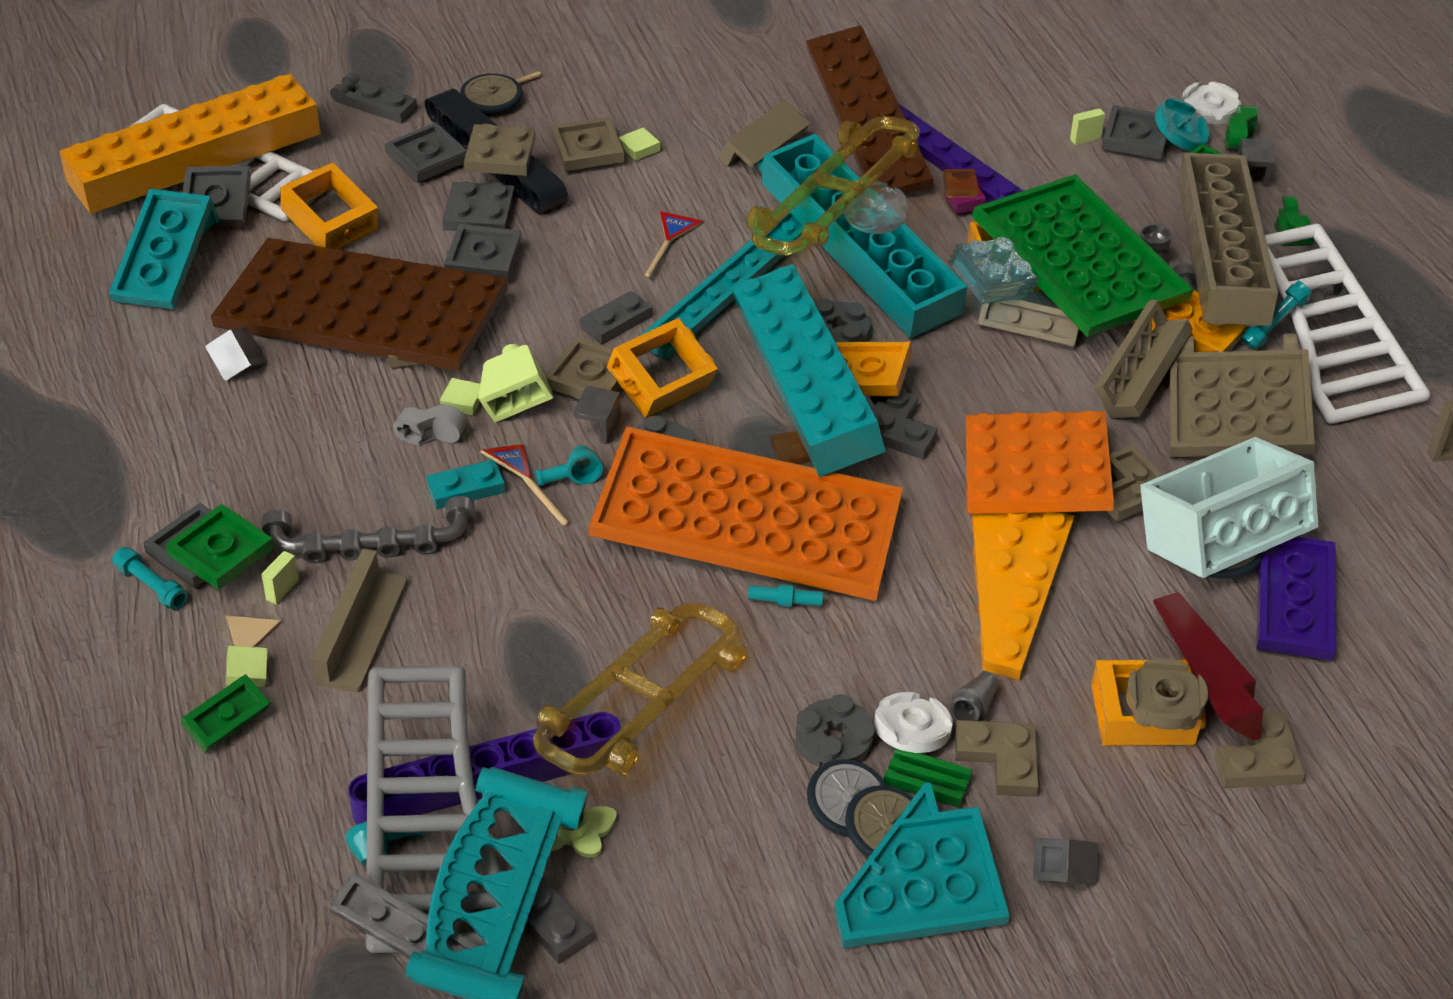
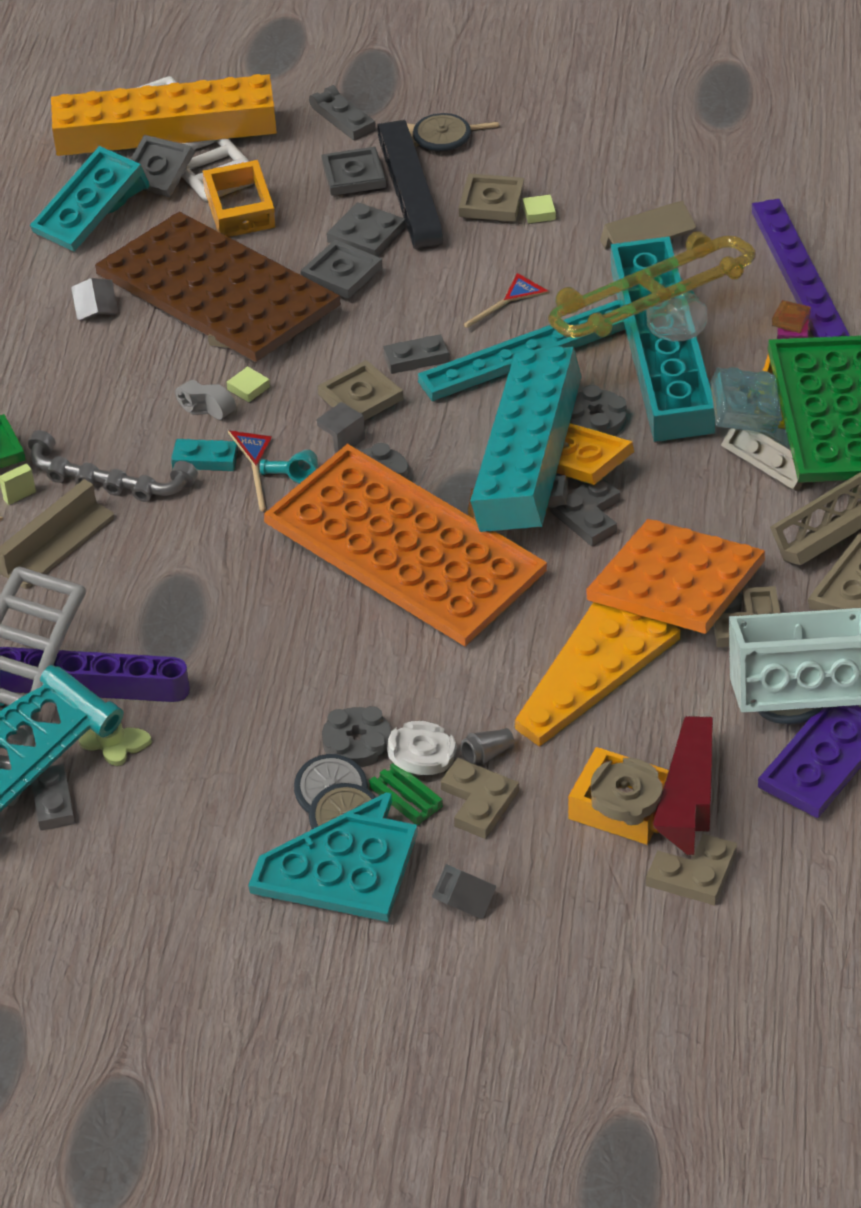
camera: 30 degrees right, 0 degrees up
dark tan plate [464,124,536,176] -> none
yellowish green torso [478,344,553,423] -> none
clear yellow bar [533,603,747,776] -> none
light orange window [606,318,718,418] -> none
teal bar [748,584,823,607] -> none
reddish brown plate [806,25,934,201] -> none

